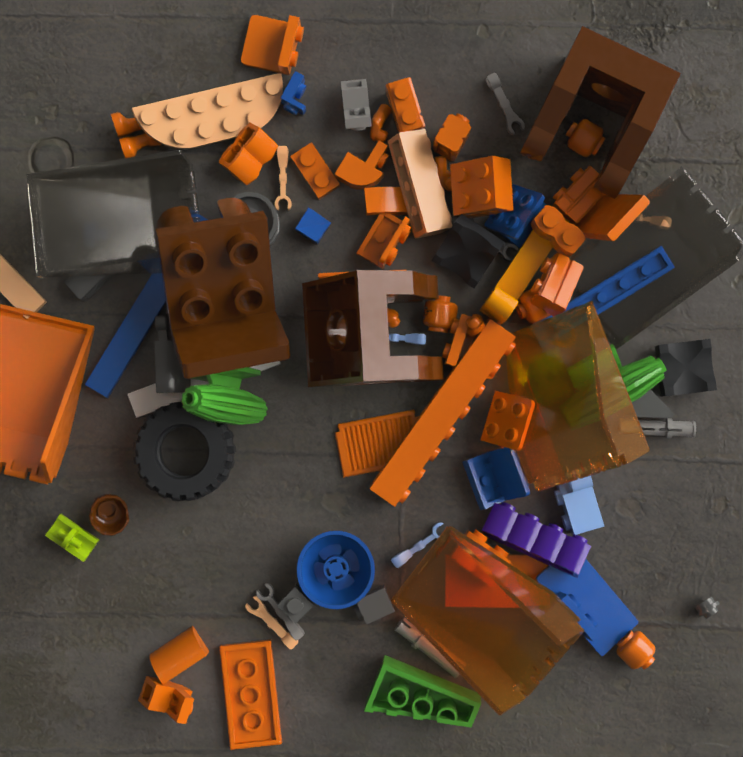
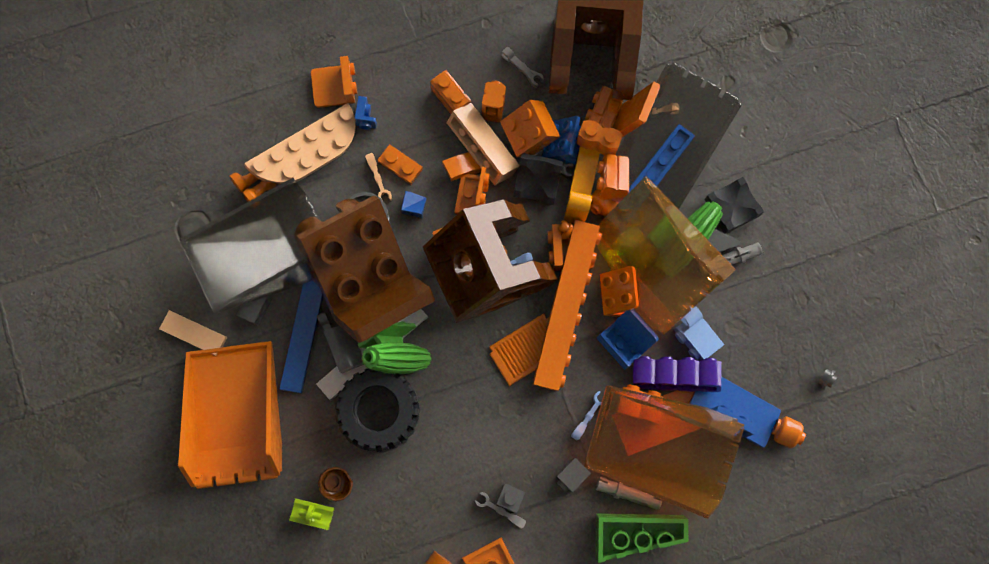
camera: 30 degrees left, 10 degrees down
orange brick [219,122,278,185] -> none
light nougat piece [245,596,298,649] -> none
blue piece [297,531,375,609] -> none
orange brick [335,141,389,190] -> none
light grey brick [341,79,372,131] -> none
orange arm [370,104,392,143] -> none
orange head [423,295,458,333] -> none
orange arm [434,156,452,191] -> none
orange head [566,119,606,157] -> none

